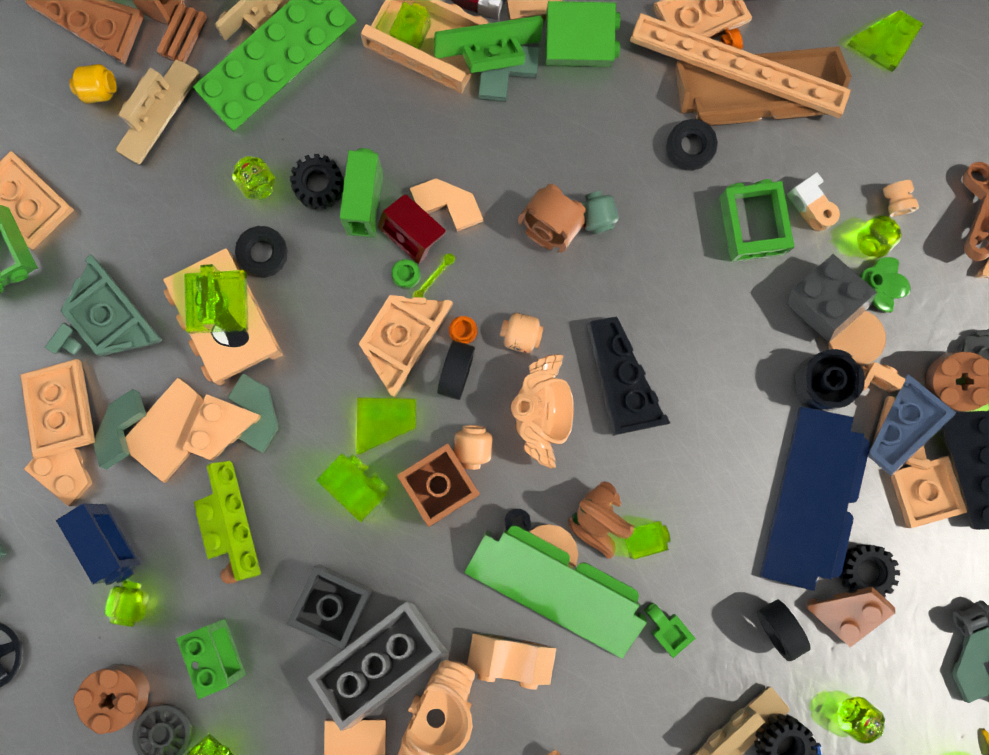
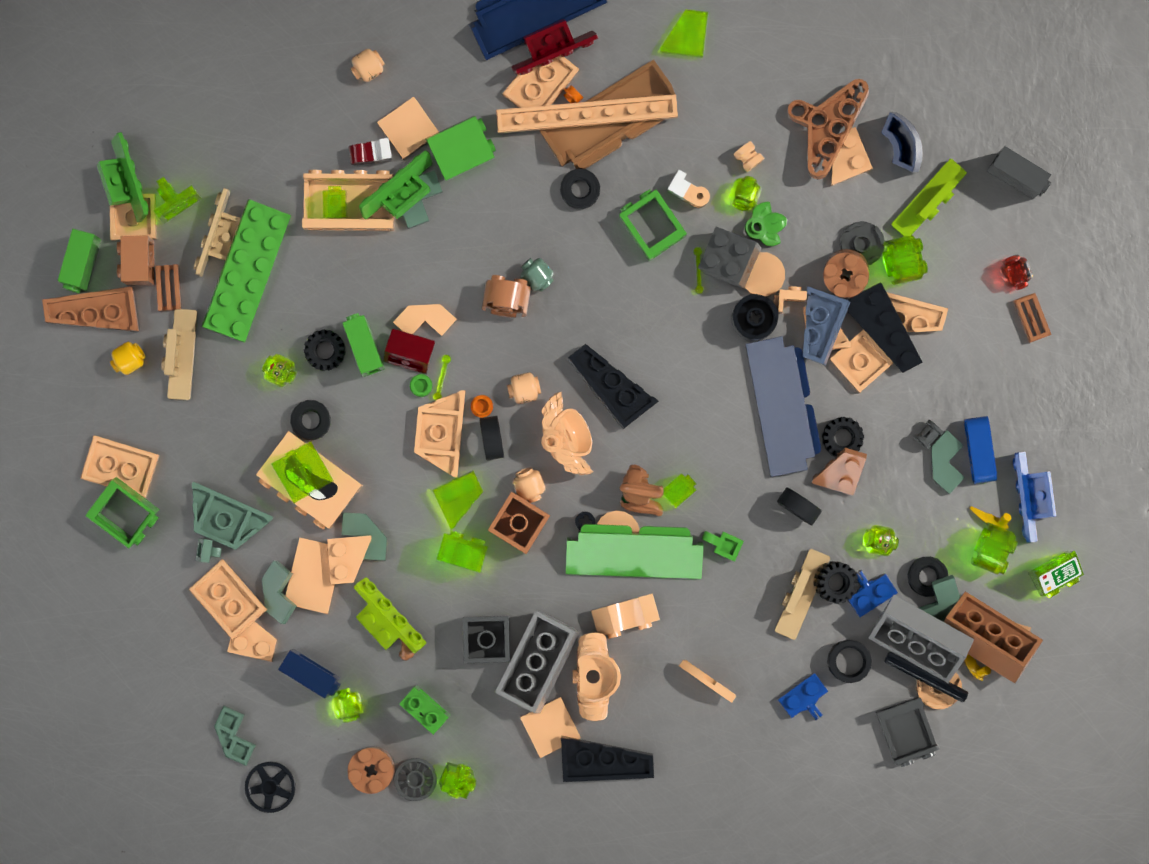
camera: 20 degrees left, 5 degrees up
none -> clear neon green hinge [693,247,704,294]

